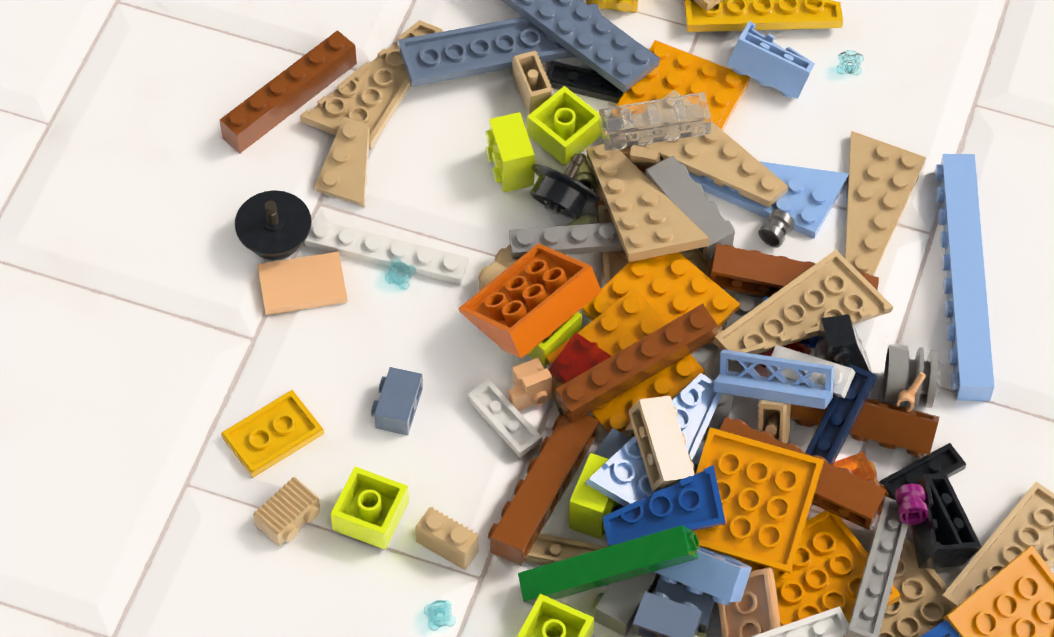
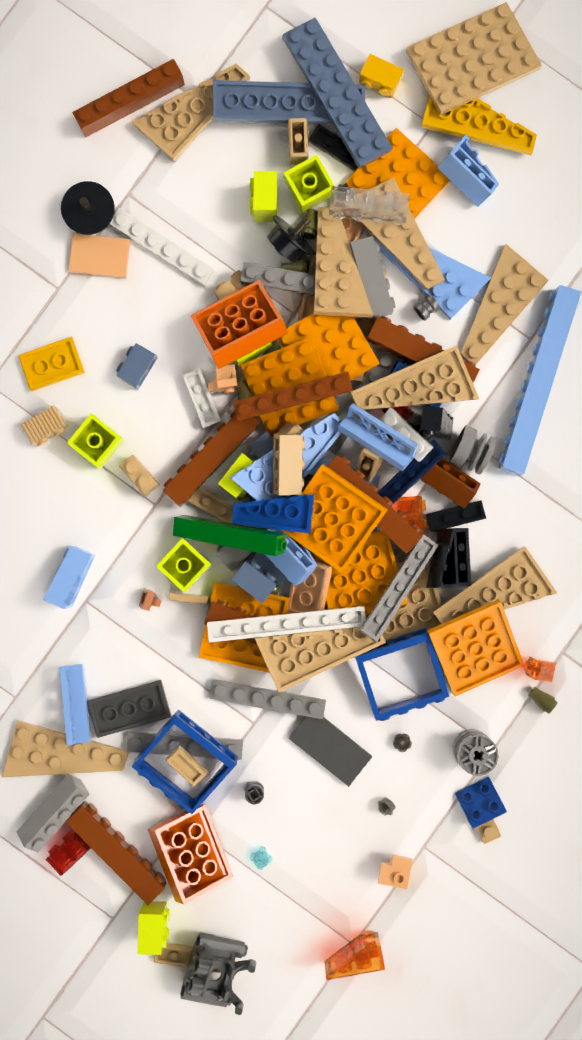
camera: 15 degrees right, 30 degrees up
tan wing [314,116,370,207] -> none
clear light blue plate [384,258,417,290] -> none
clear light blue plate [424,600,456,631] -> none
clear red piece [548,332,611,384] -> none
tan tile [630,145,661,168] -> none
clear light blue plate [836,50,864,76] -> none
magenta wheel [895,484,929,525] -> none
light nougat hand [897,372,926,412] -> none

